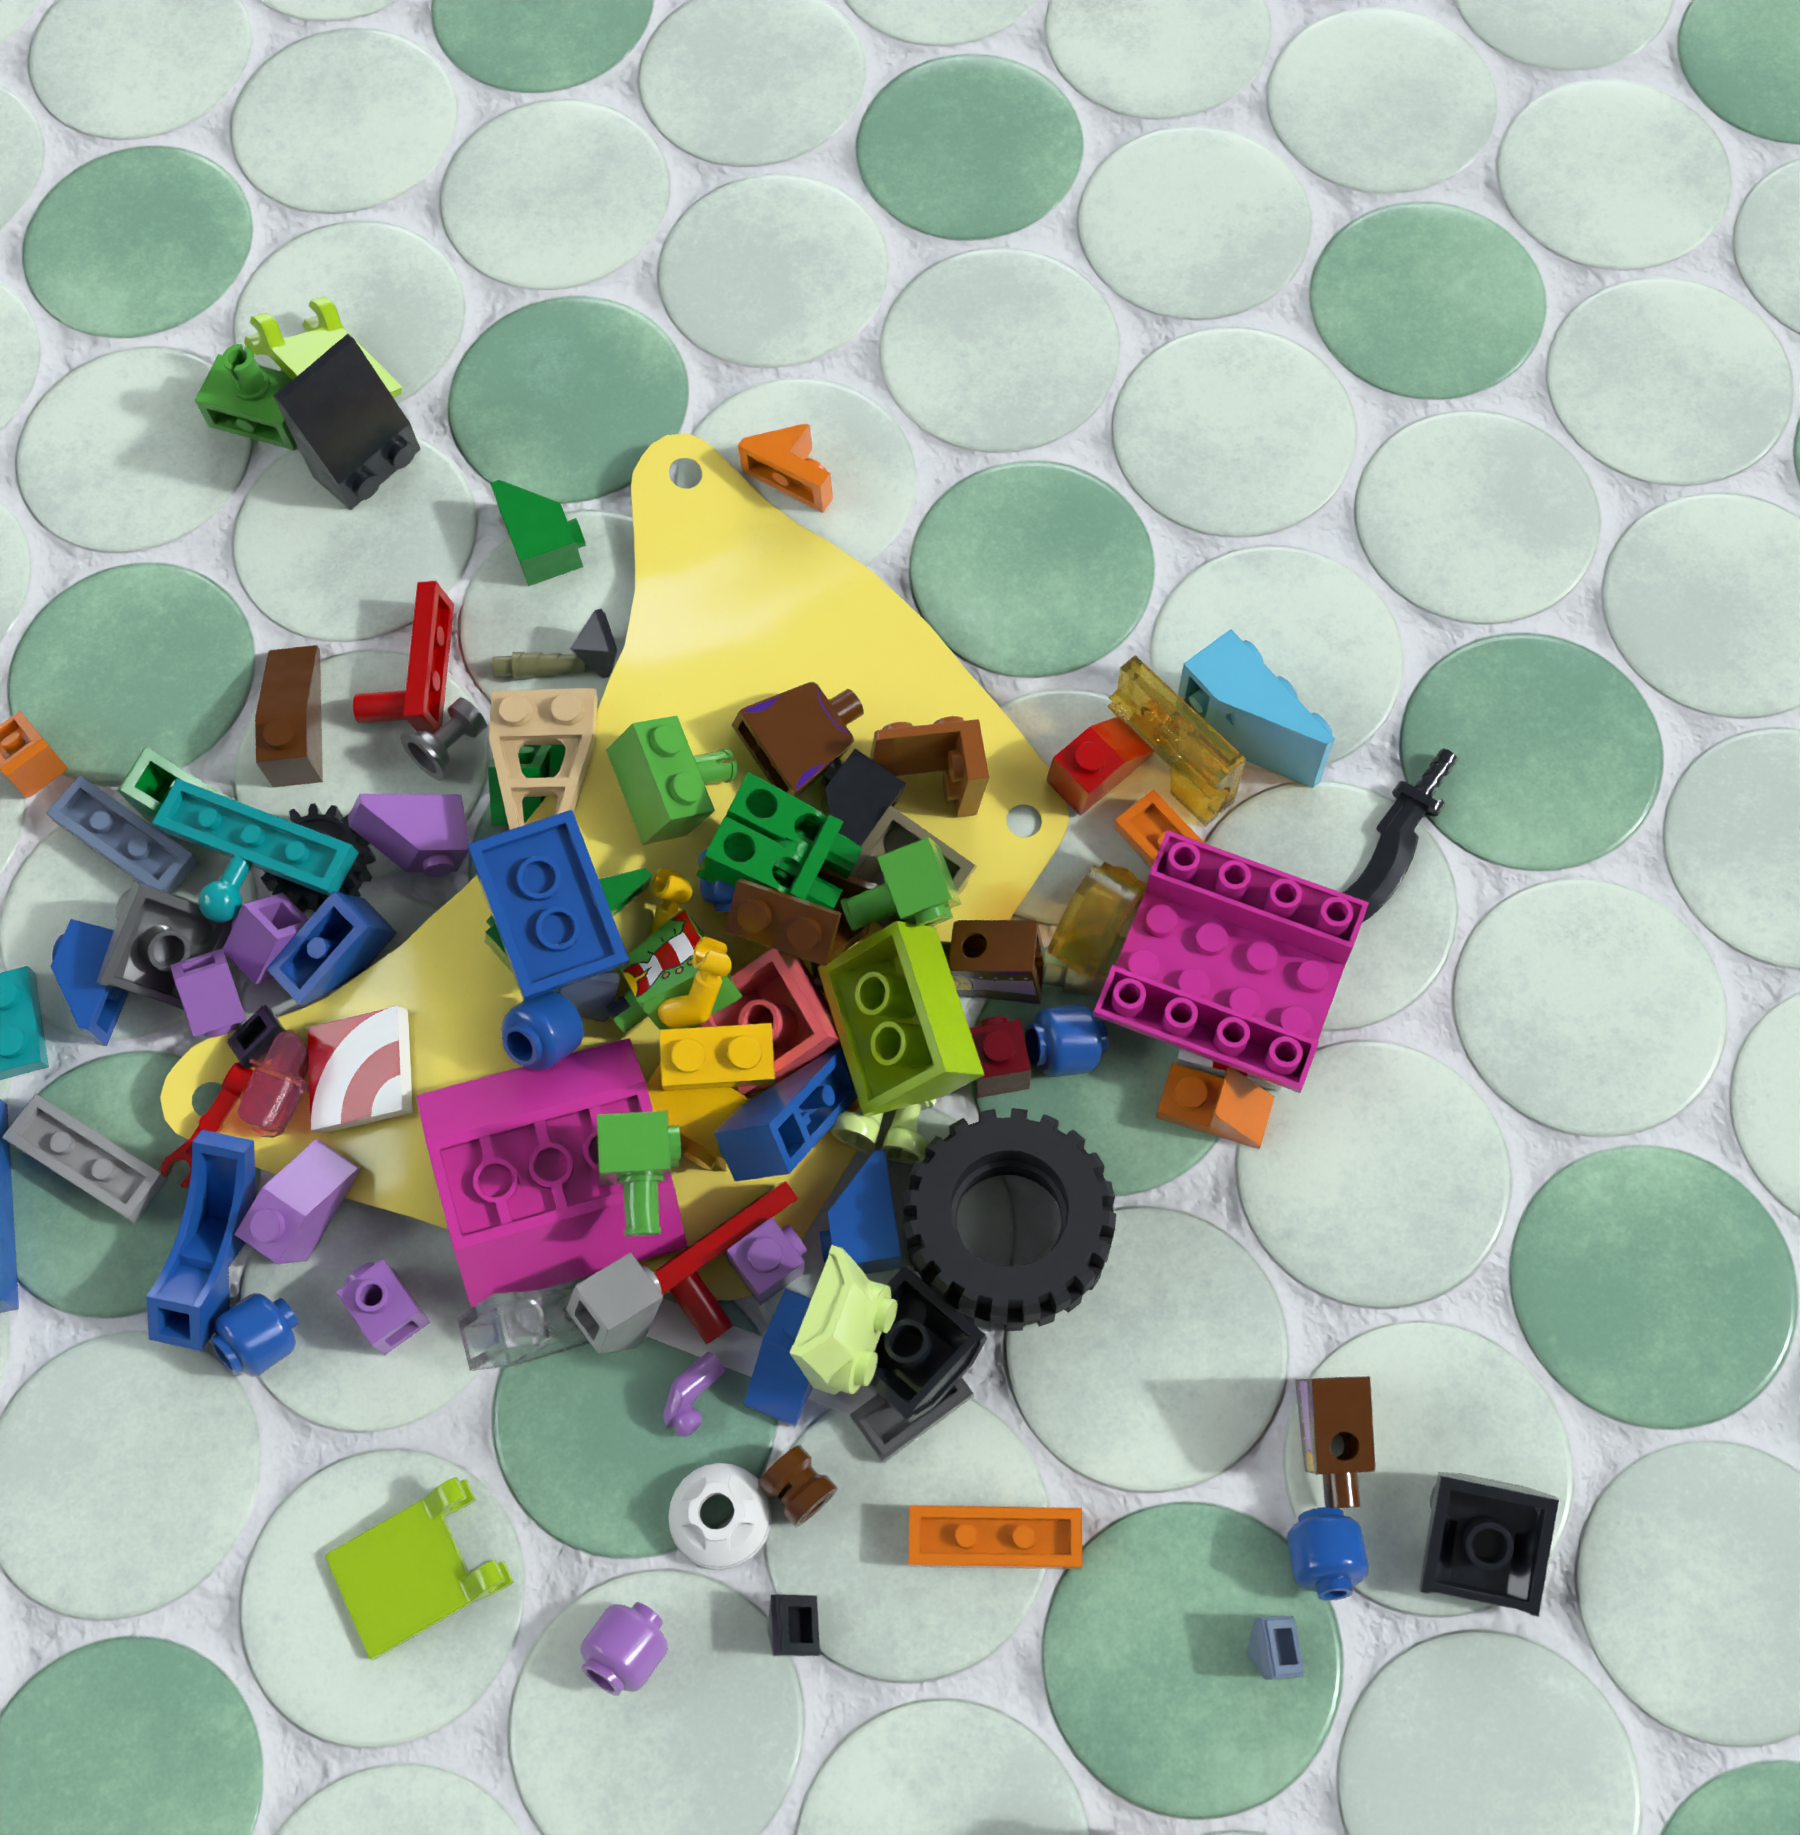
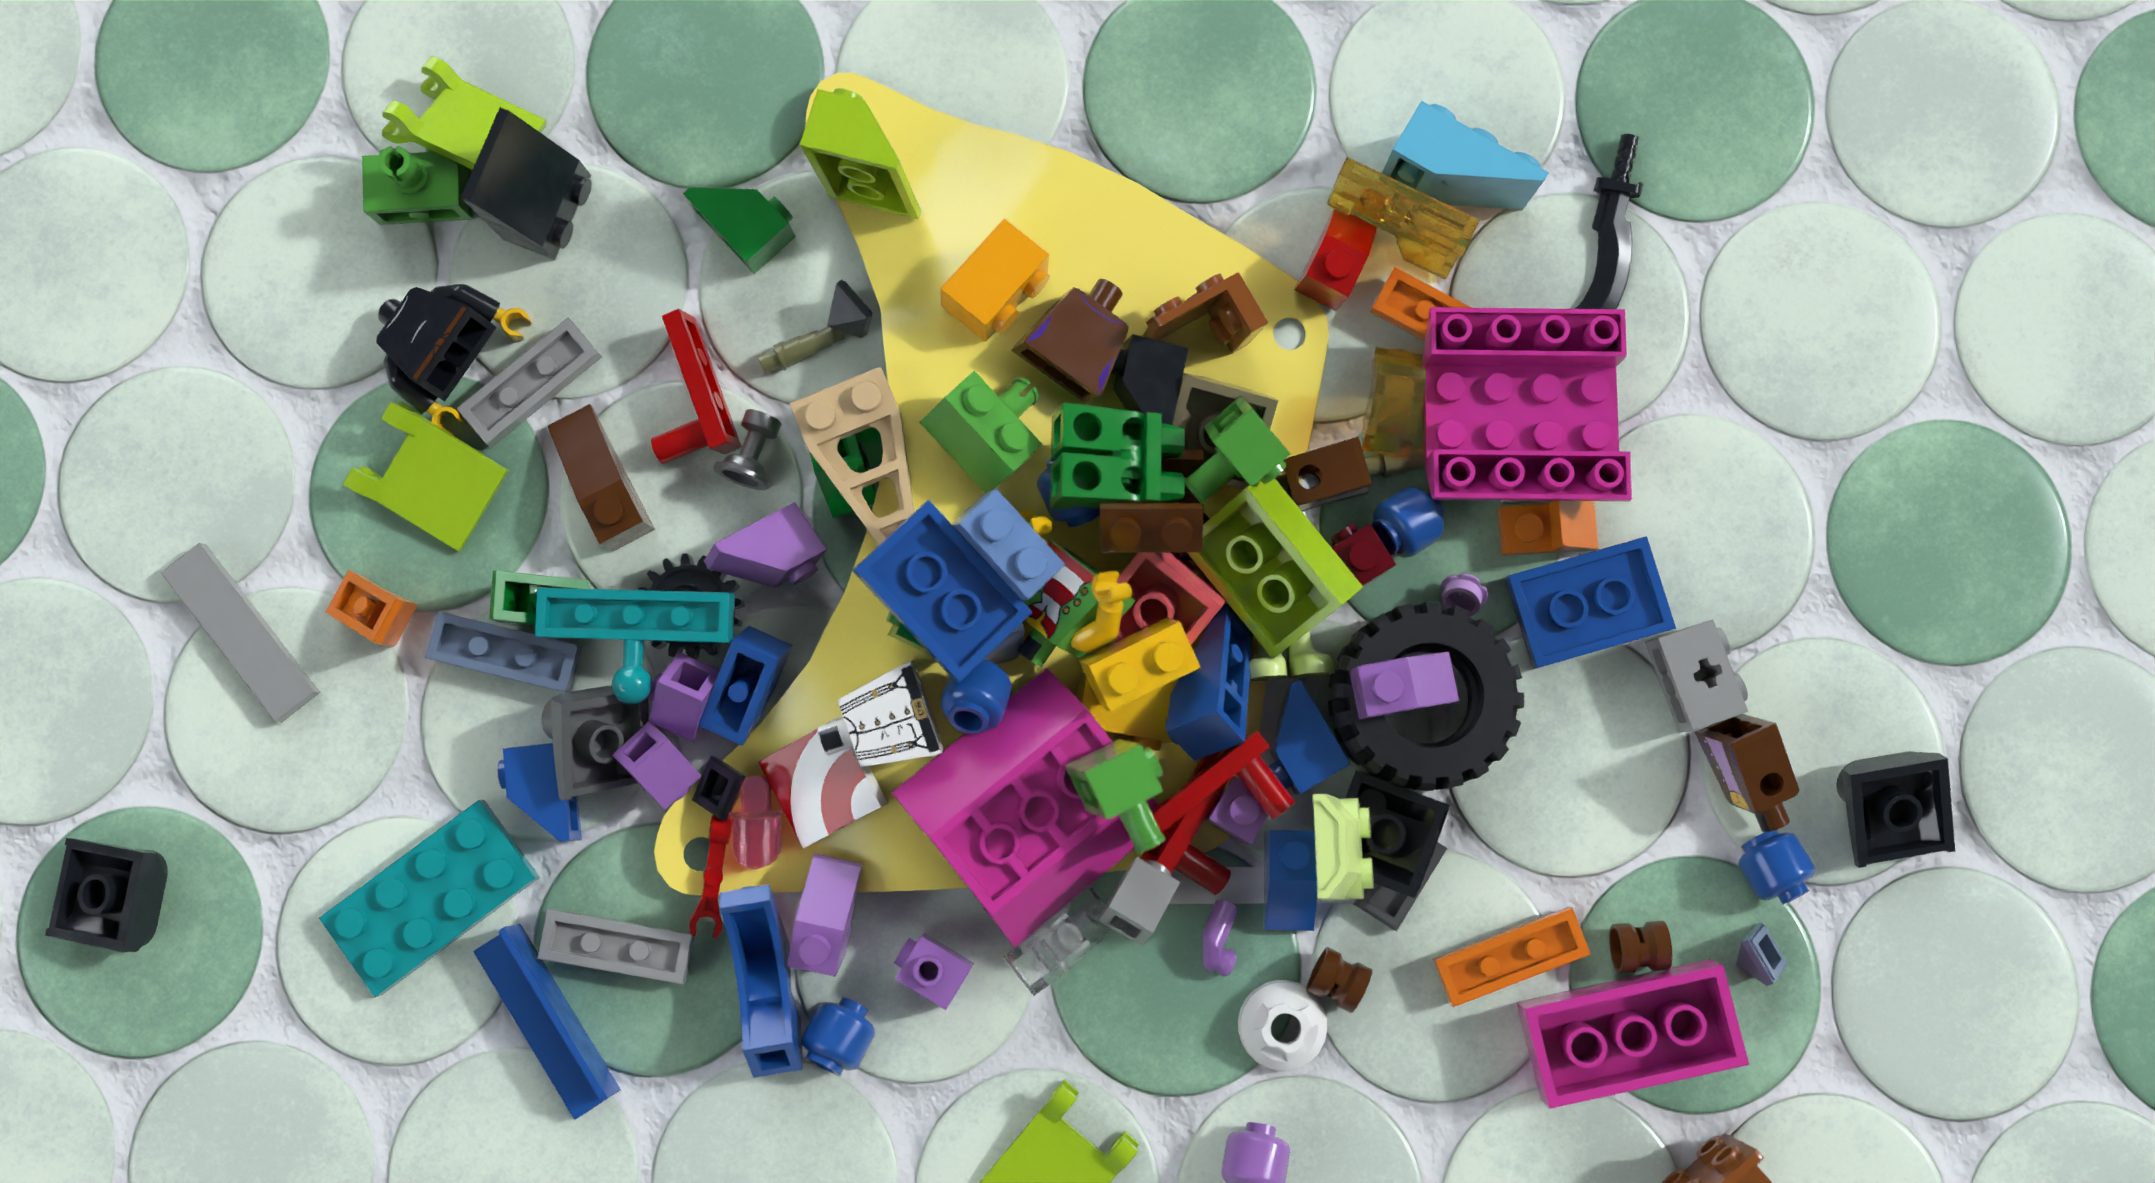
camera: 25 degrees left, 15 degrees up
orange slope [738,424,833,513] -> none
black slope [767,1594,820,1657] -> none
none -> lime flag [343,401,509,552]
none -> black torso [376,284,532,436]
none -> light grey plate [456,317,602,448]
none -> lime slope [800,88,921,220]
none -> white torso [818,660,944,767]
none -> light orange brick [940,218,1050,342]
none -> medium blue brick [952,488,1065,600]
none -> red piece [1151,731,1296,833]
none -> medium lavender slope [1349,652,1459,720]
none -> lavender plate [1440,573,1488,617]
none -> blue plate [1505,536,1676,669]
none -> dark pink brick [1516,959,1749,1109]
none -> reddish brown wheel [1609,921,1673,973]
none -> light grey brick [1645,619,1748,733]

